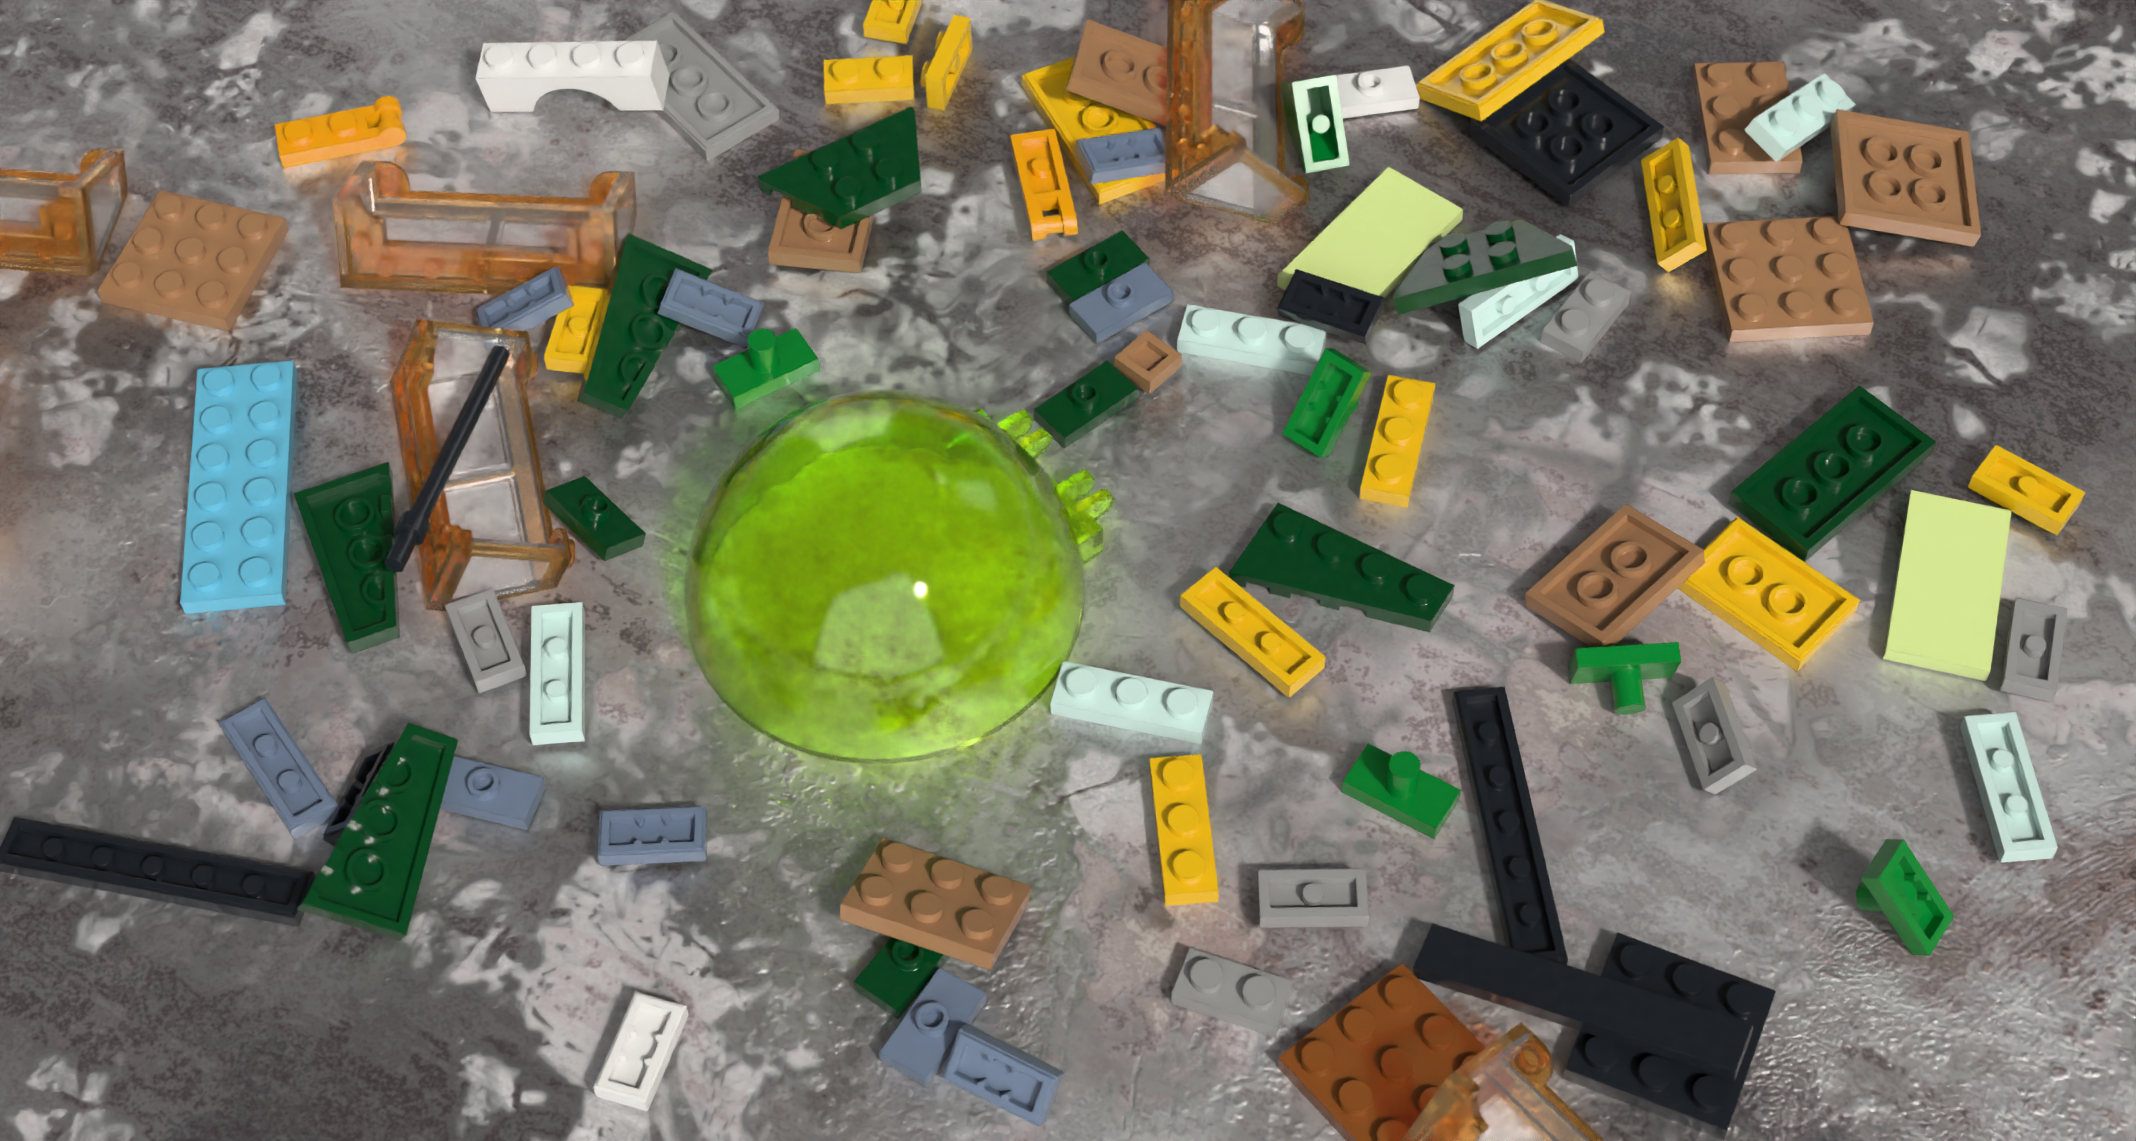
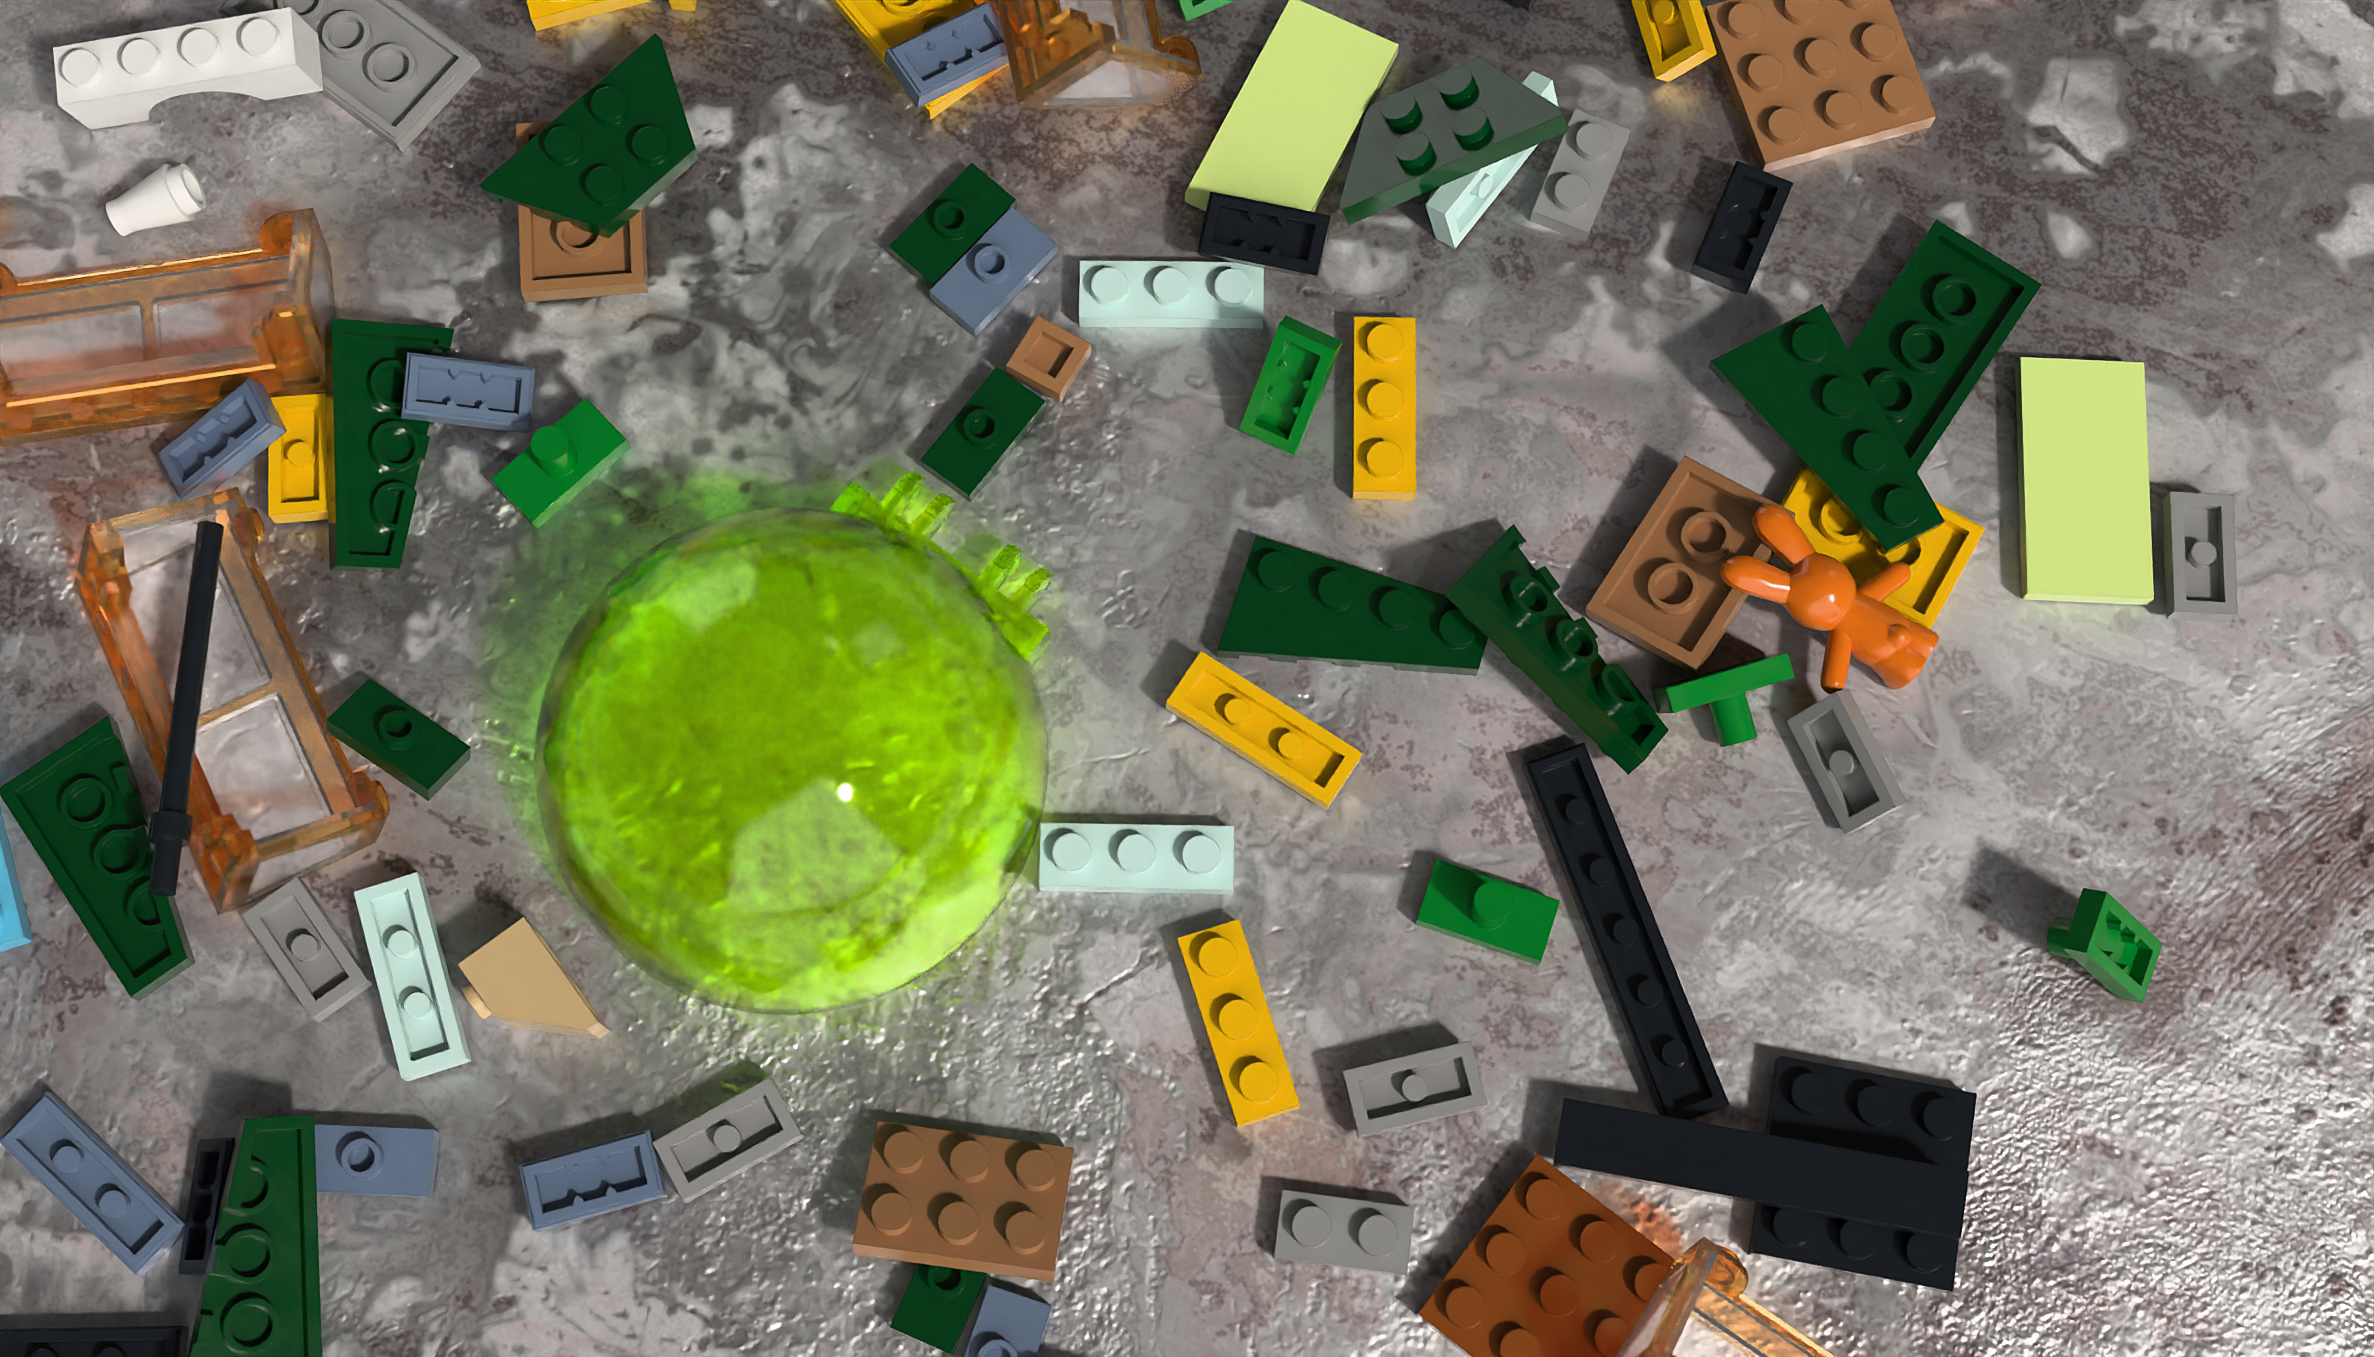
camera: 15 degrees left, 20 degrees up
light orange plate [1010,128,1078,242] -> none
light aqua plate [1960,712,2058,863] -> none
yellow plate [1968,445,2085,536] -> none
none -> white cone [106,163,206,236]
none -> tan slope [457,917,610,1039]
none -> light grey plate [652,1076,804,1203]
none -> dark green wing [1444,524,1669,775]
none -> black plate [1689,161,1793,295]
none -> dark green wing [1708,304,1945,555]
none -> orange animal [1720,504,1939,694]

